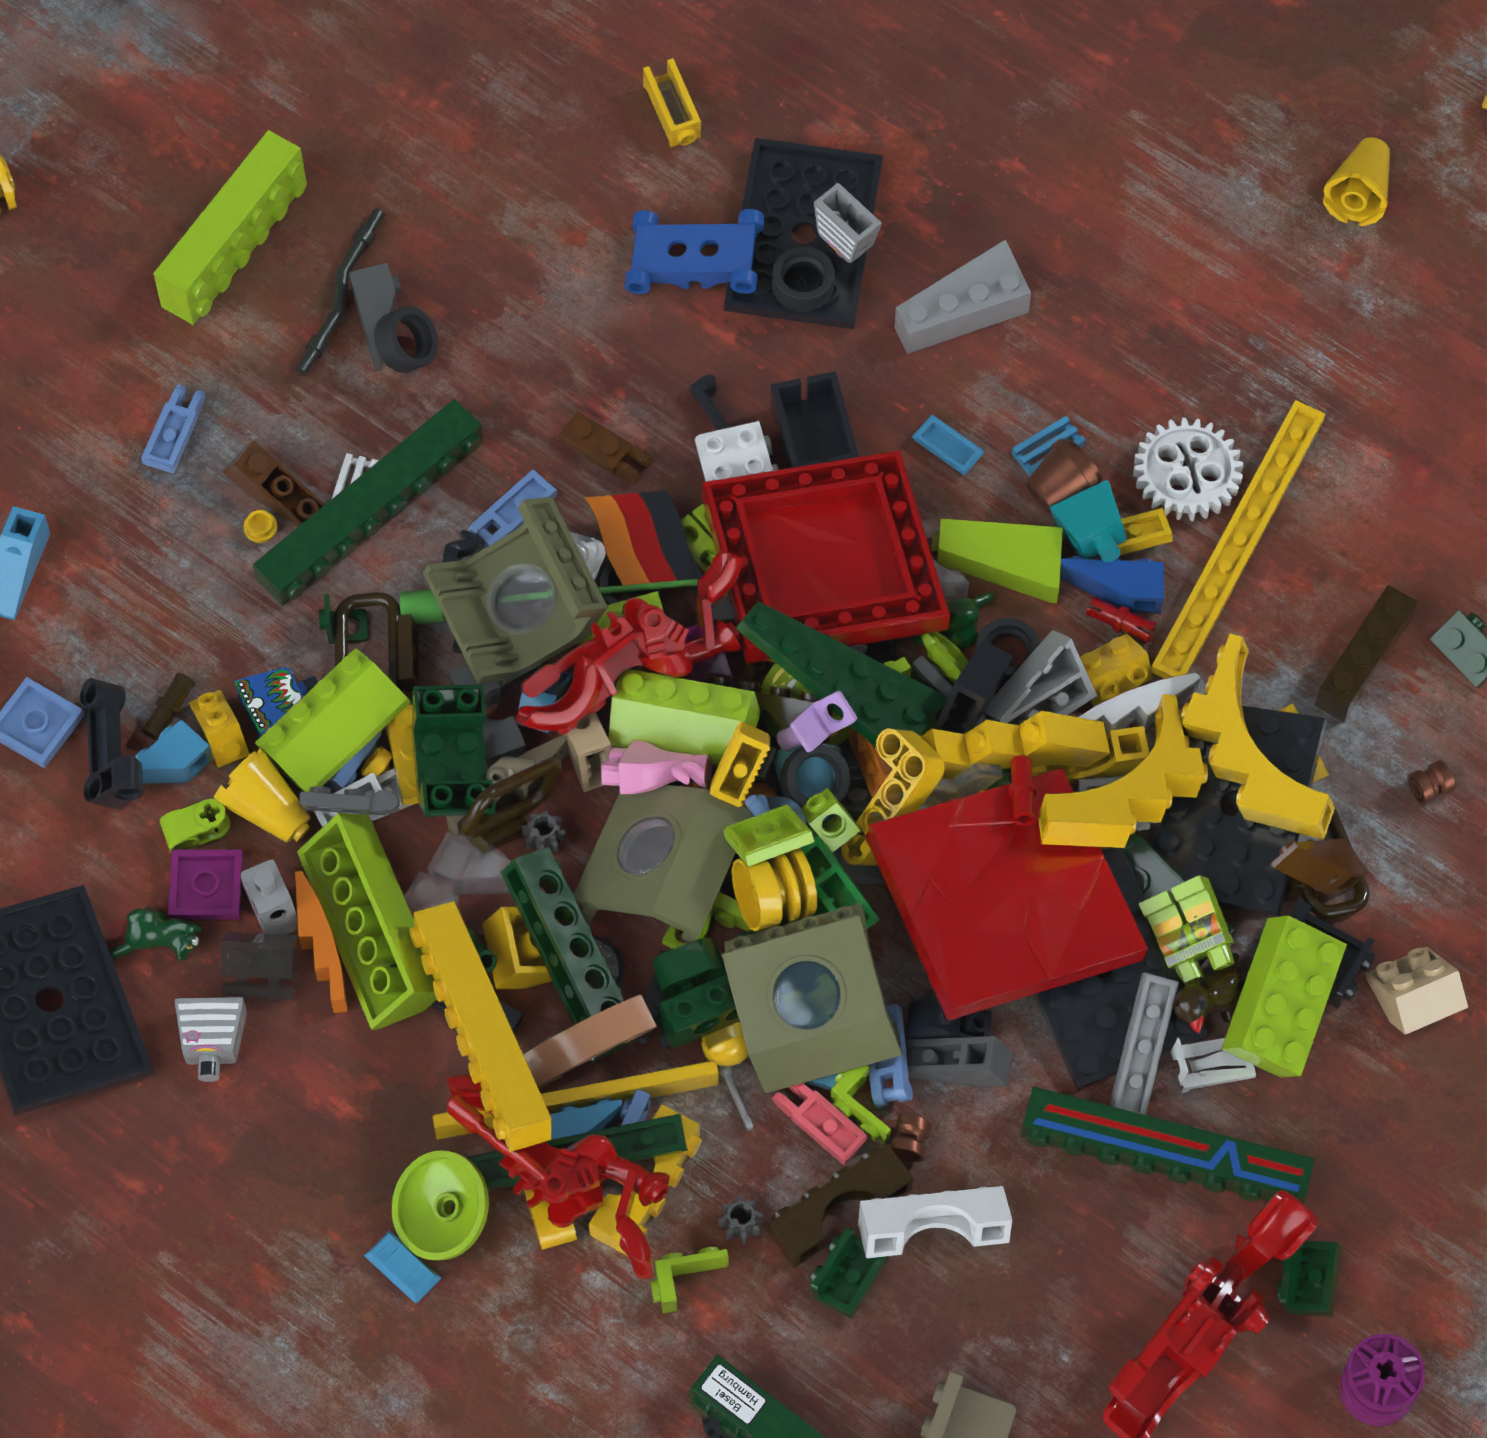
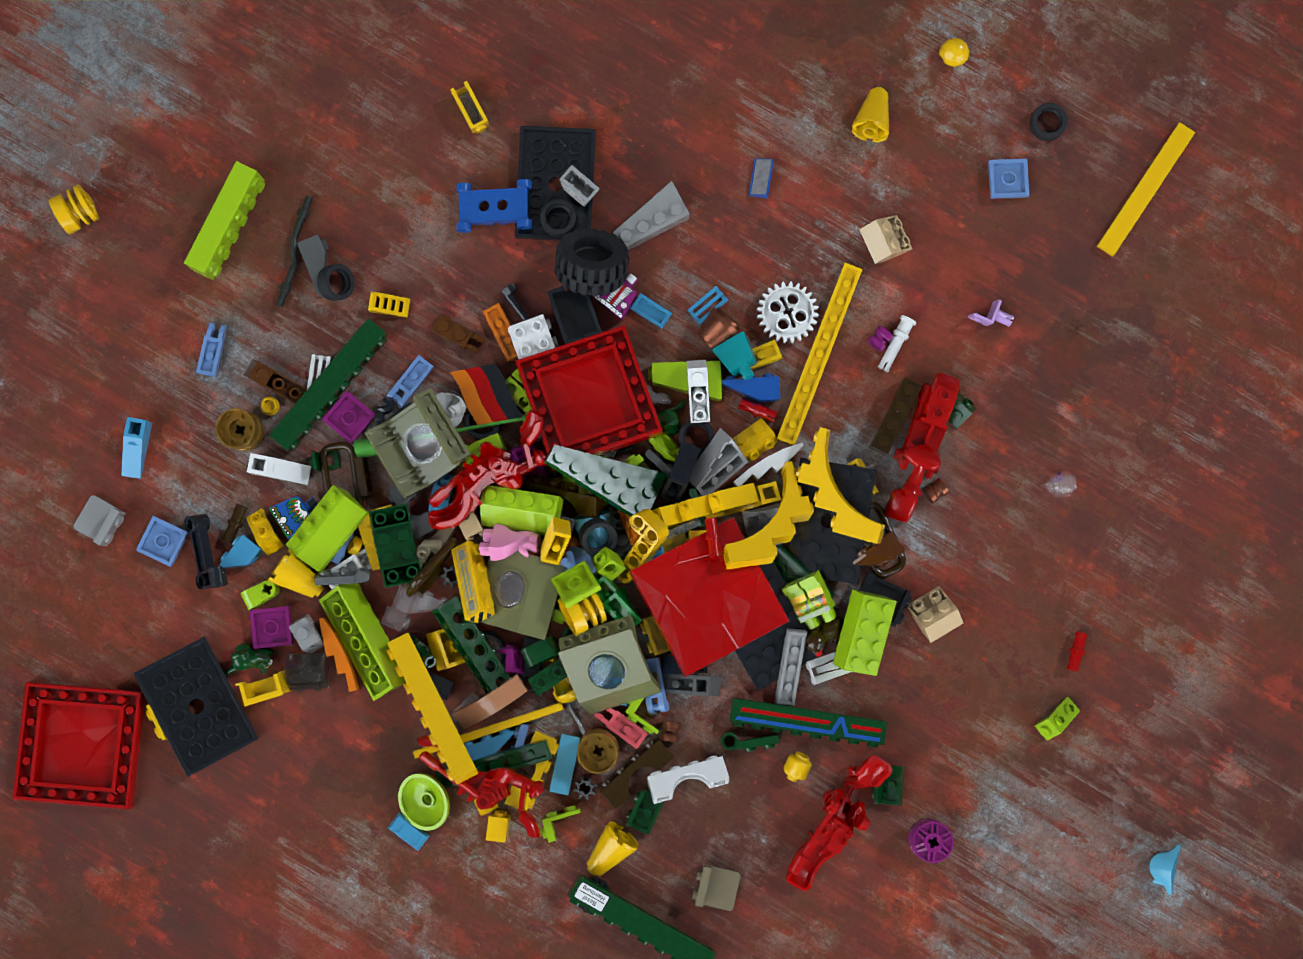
camera: 10 degrees left, 20 degrees up
light grey torso [175,997,247,1082] -> none
lavender bracket [777,691,857,753] -> none
none -> pearl gold wheel [215,408,264,451]
none -> yellow piece [235,670,291,706]
none -> white slope [247,453,312,485]
none -> magenta plate [322,391,375,444]
none -> yellow slope [368,291,411,318]
none -> yellow brick [451,540,495,623]
none -> orange tile [482,303,518,362]
none -> yellow brick [486,810,511,843]
none -> magenta bracket [498,645,524,674]
none -> medium azure tile [550,734,581,795]
none -> black tyre [555,228,629,296]
none -> pearl gold wheel [577,728,619,774]
none -> yellow cone [587,821,639,876]
none -> torso [593,273,638,321]
none -> yellow bracket [640,616,670,656]
none -> white slope [686,360,710,423]
none -> dark green plate [720,731,779,752]
none -> flat silver slope [749,159,774,199]
none -> yellow head [783,752,812,782]
none -> tan slope [860,215,912,264]
none -> magenta wheel [867,326,893,352]
none -> white pin [878,315,916,372]
none -> red piece [884,373,960,523]

